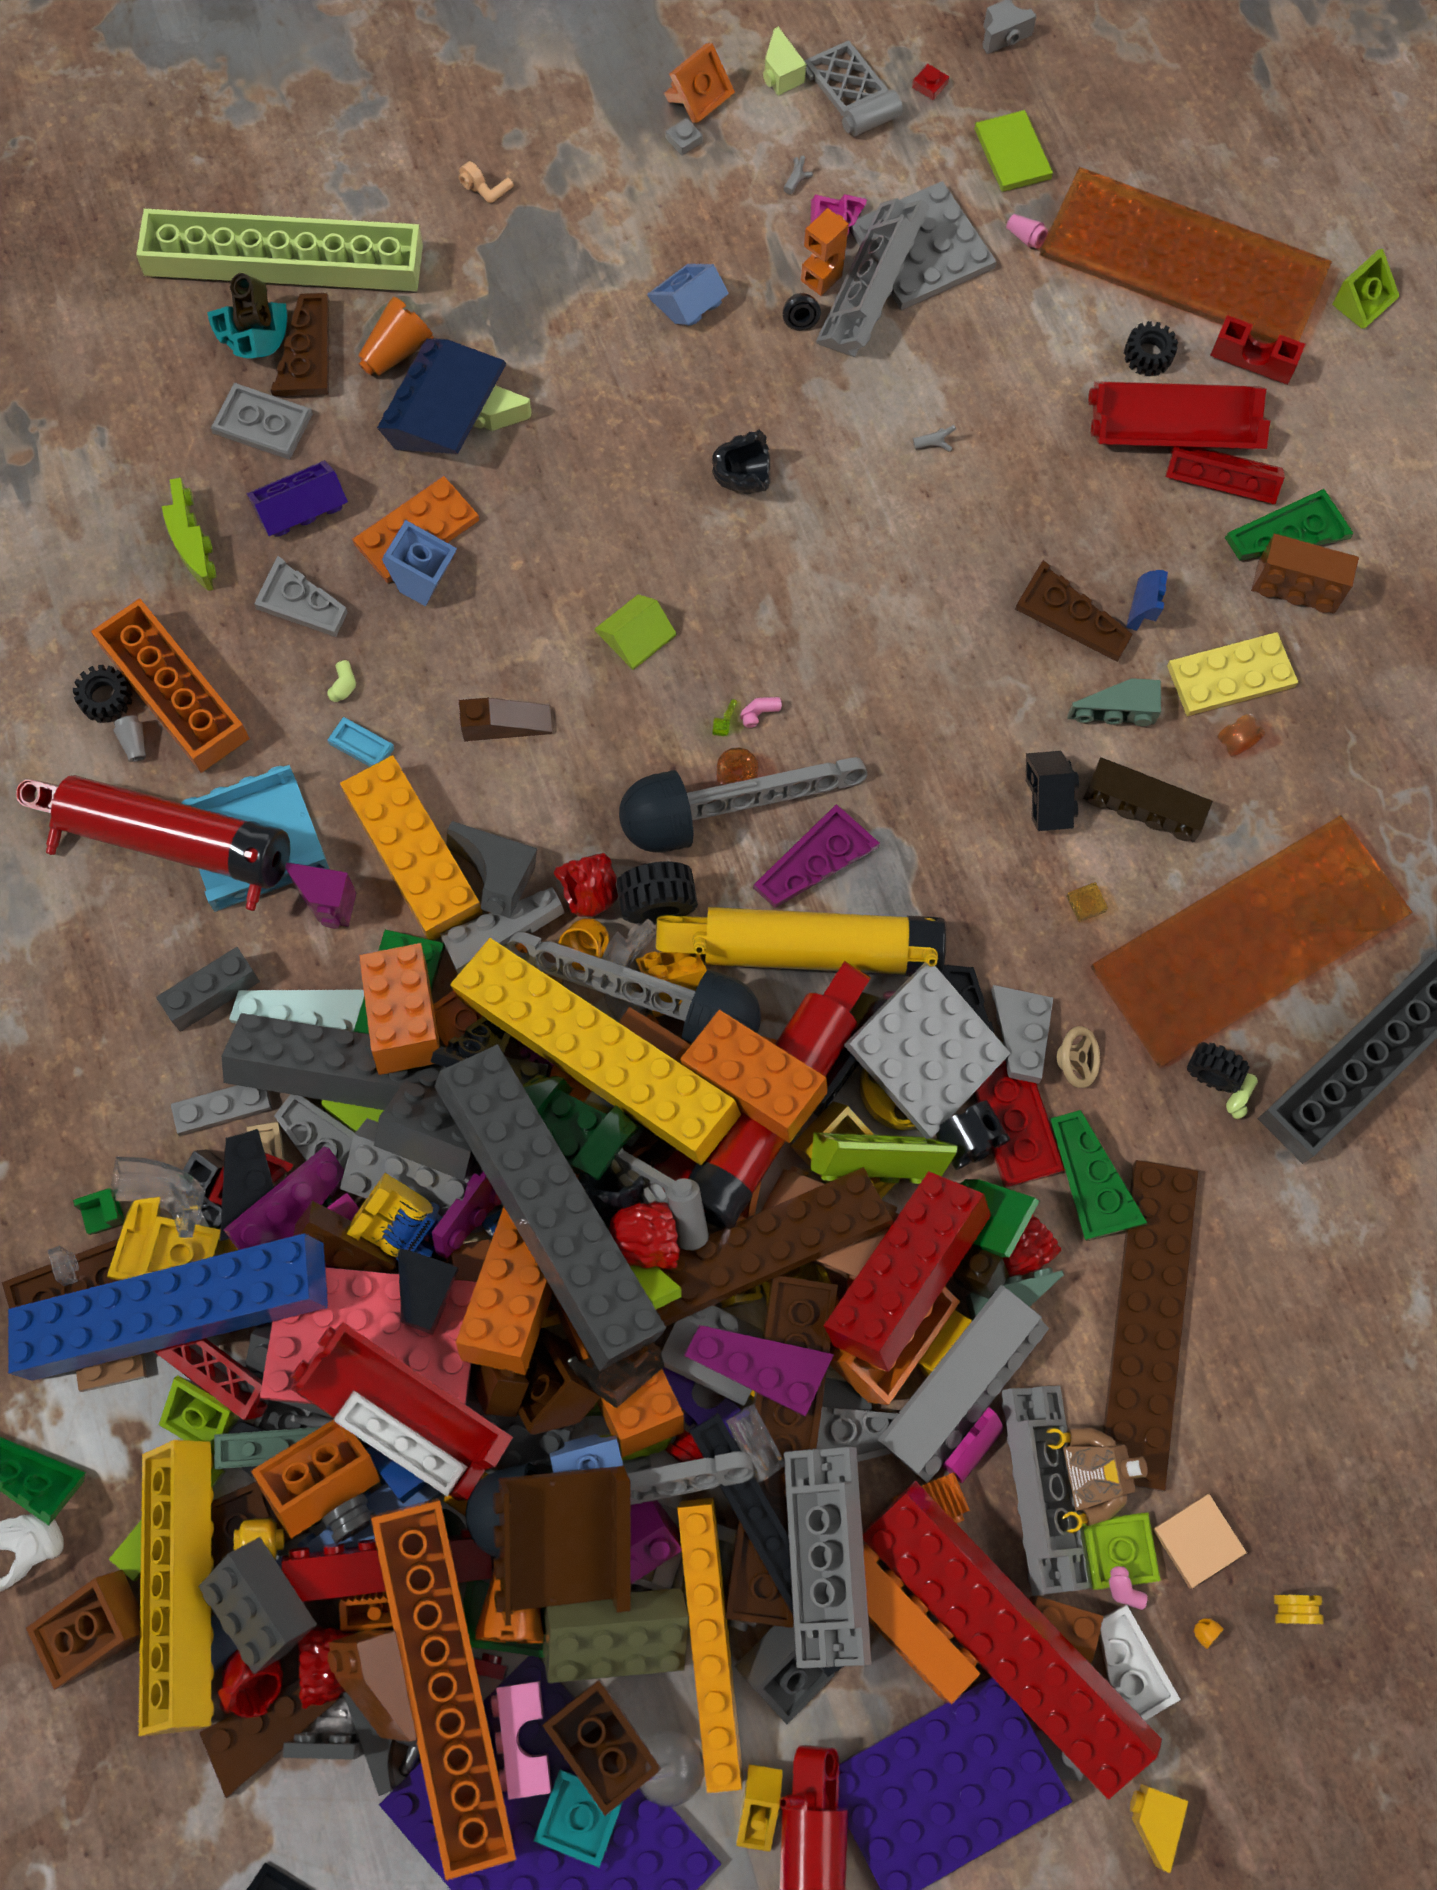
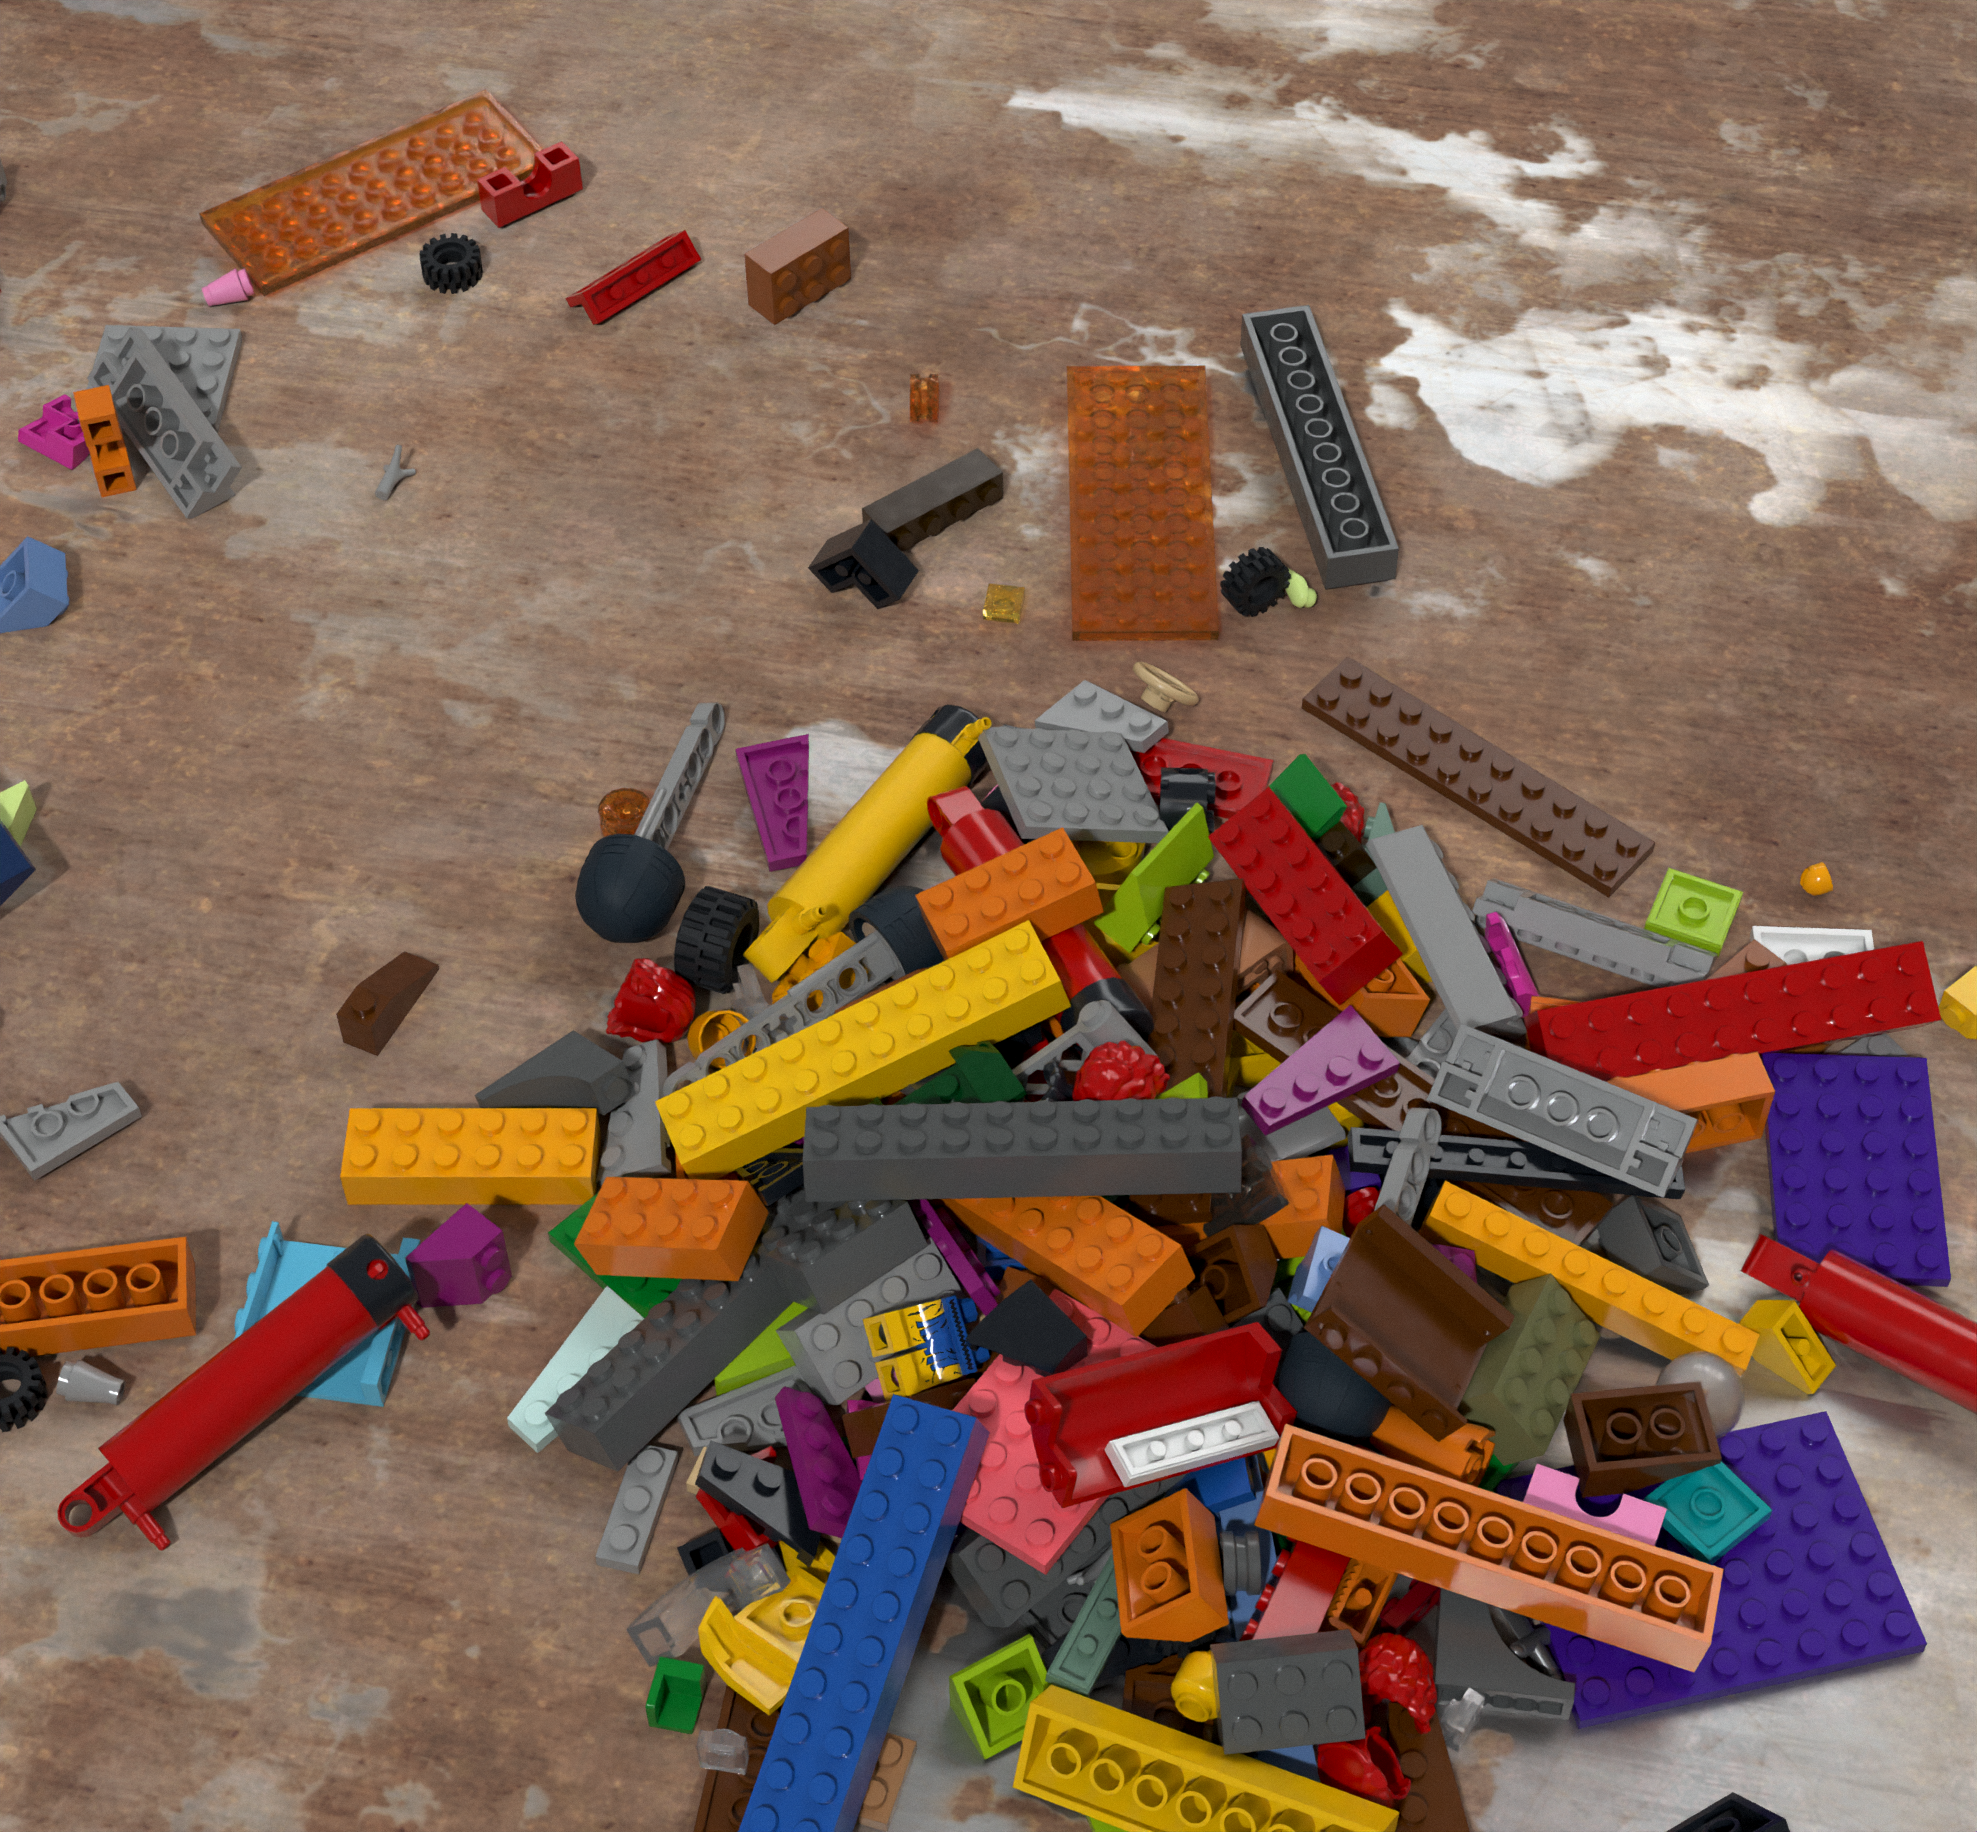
camera: 55 degrees left, 20 degrees down
red fence [153,1338,268,1420] -> none
dark grey brick [156,947,260,1032] -> none
dark grey plate [283,1732,364,1760] -> none
medium azure tile [327,717,394,767] -> none
yellowish green arm [328,660,356,702] -> none
dark orange slope [328,1630,417,1742] -> none
orange plate [353,476,480,584] -> none
medium blue slope [382,520,457,606] -> none
lime slope [595,594,676,670] -> none
black hair [712,429,771,495] -> none
clear neon green hand [712,699,738,736] -> none
clear plate [726,1404,785,1482] -> none
bright pink arm [740,697,782,728] -> none
black brick [783,293,821,331] -> none
lime tile [974,110,1053,192] -> none
reddish brown wing [1015,560,1133,662] -> none
medium nougat torso [1046,1427,1148,1533] -> none
green wing [1050,1110,1148,1241] -> none
sand green slope [1067,678,1161,727] -> none
red cylinder [1088,381,1270,449] -> none
bright pink arm [1109,1566,1148,1610] -> none
blue slope [1126,570,1168,631] -> none
light nougat tile [1153,1494,1247,1588] -> none
light yellow plate [1167,632,1298,716] -> none
green wing [1225,489,1354,561] -> none
yellow wheel [1273,1595,1324,1624] -> none
lime slope [1332,249,1400,328] -> none

